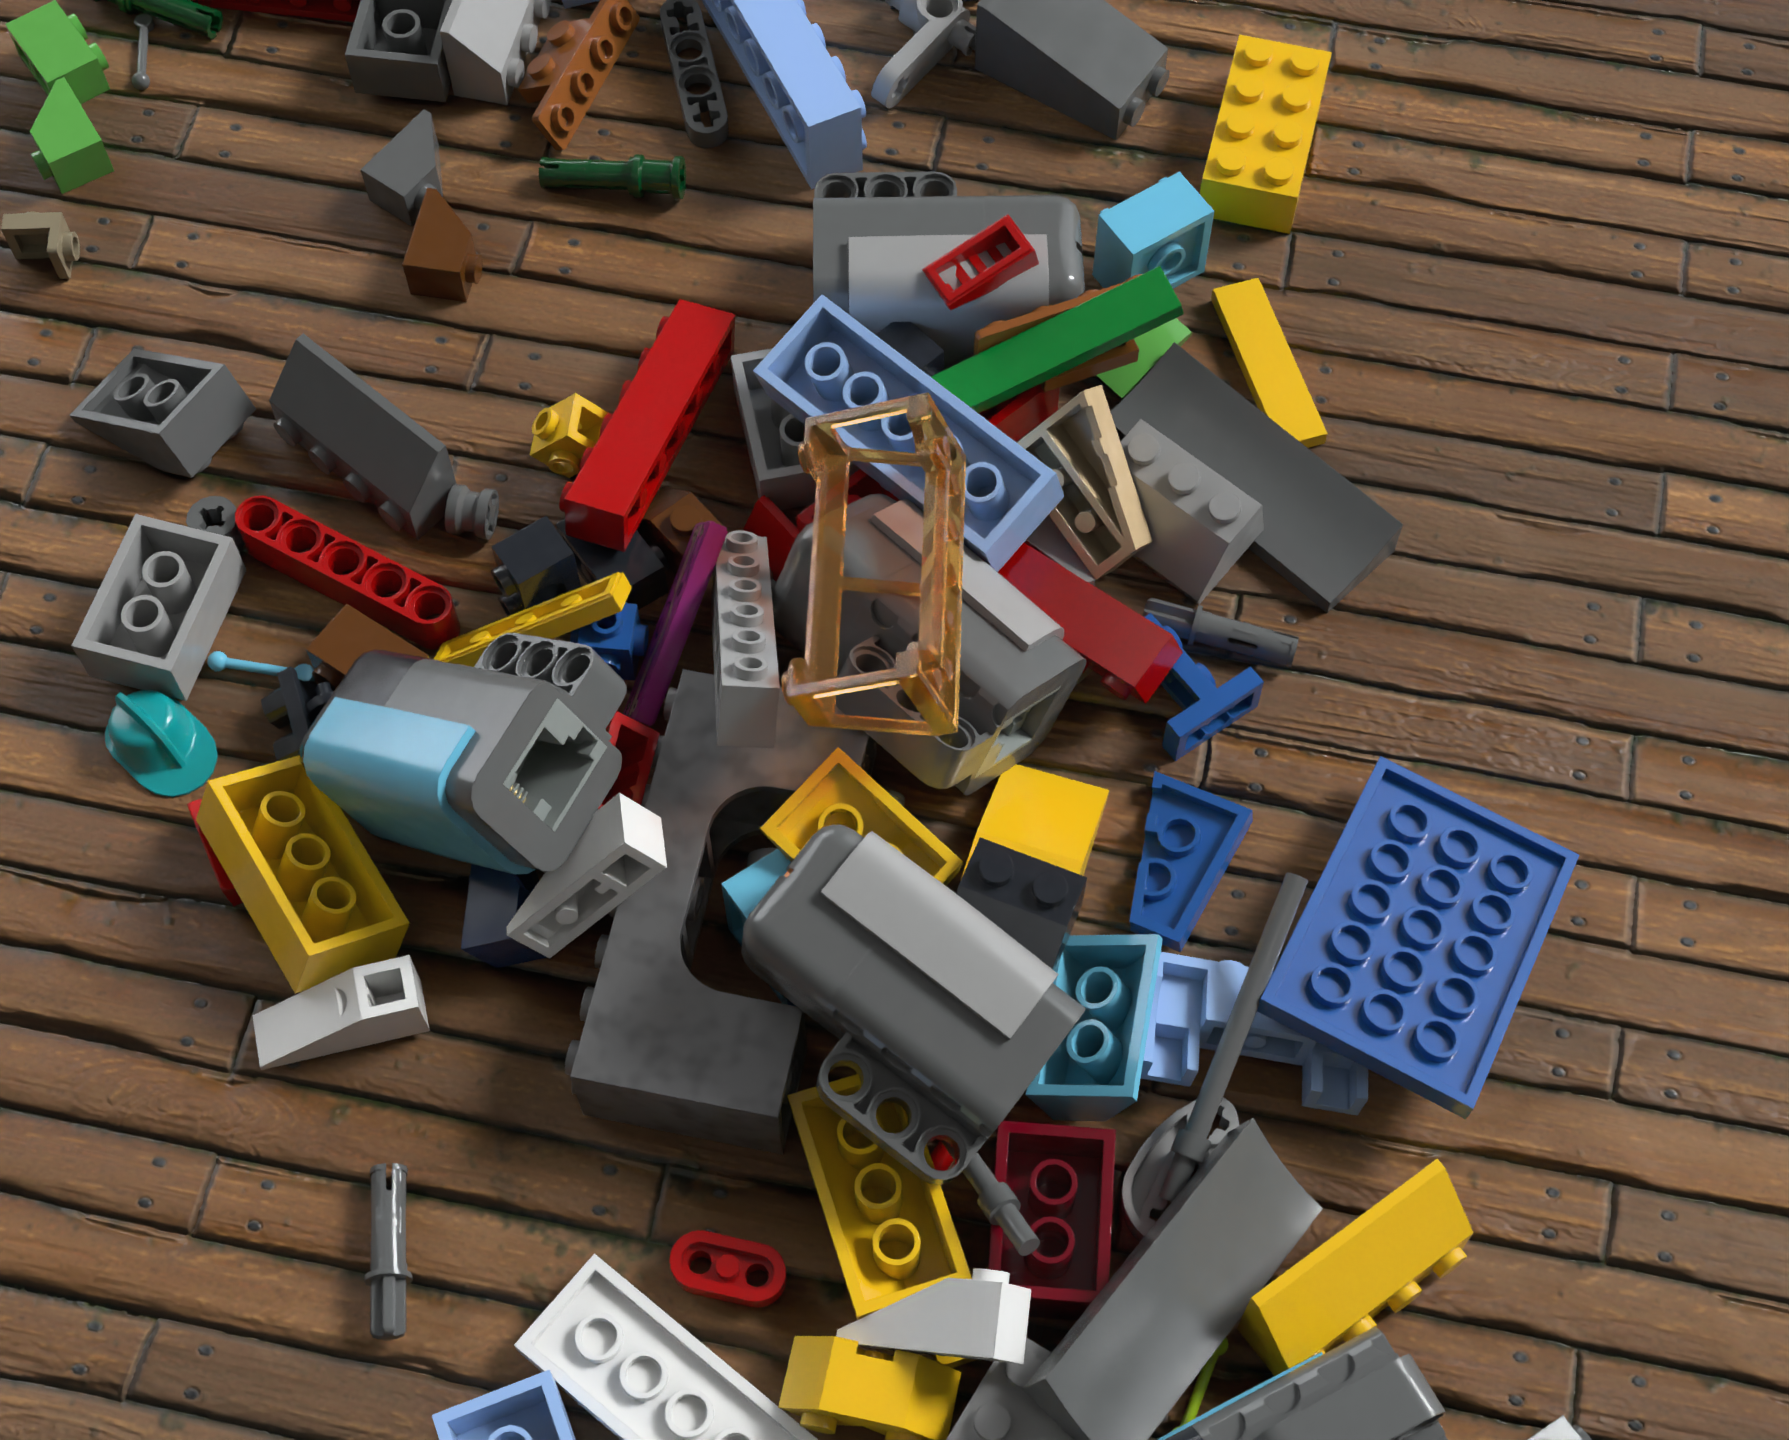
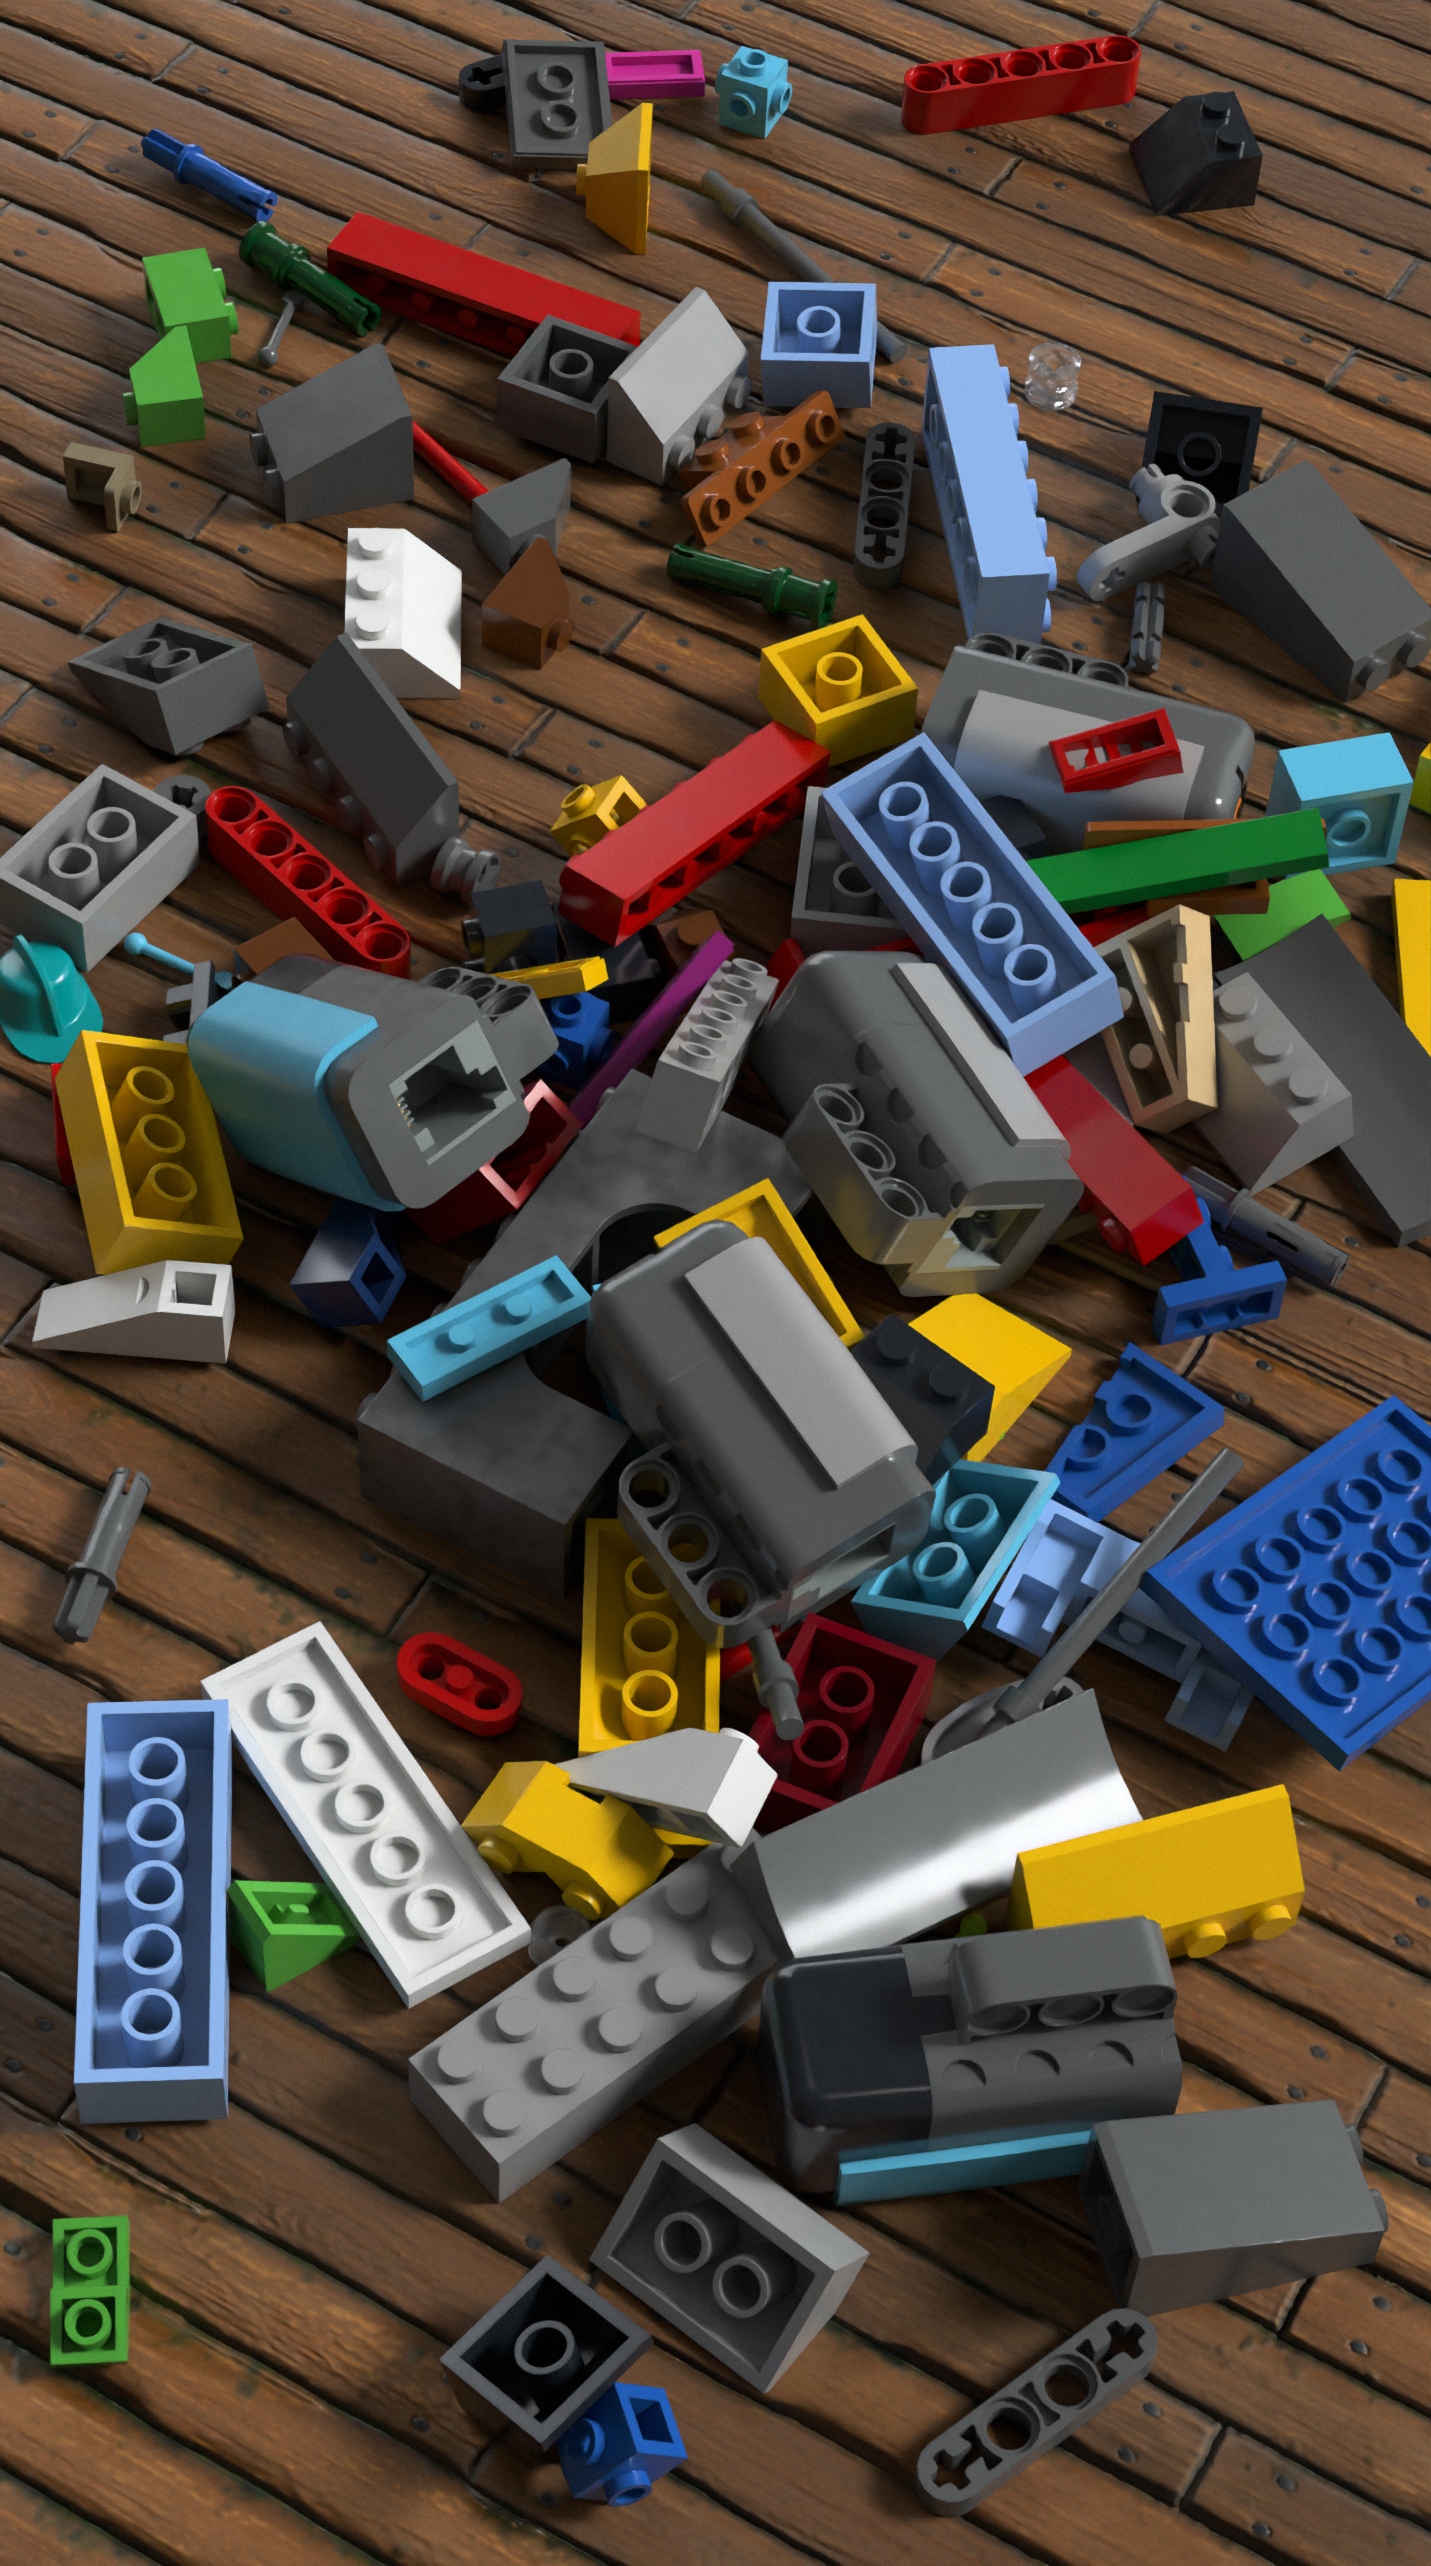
camera: 15 degrees right, 10 degrees down
white slope [506,793,667,958] -> none
clear orange windscreen [782,392,966,736] -> none
none -> dark grey slope [249,343,414,524]
none -> white slope [344,528,462,699]
none -> medium azure plate [387,1255,591,1402]
none -> red bar [413,421,489,505]
none -> yellow brick [758,614,918,767]
none -> dark grey axle [1128,581,1166,675]

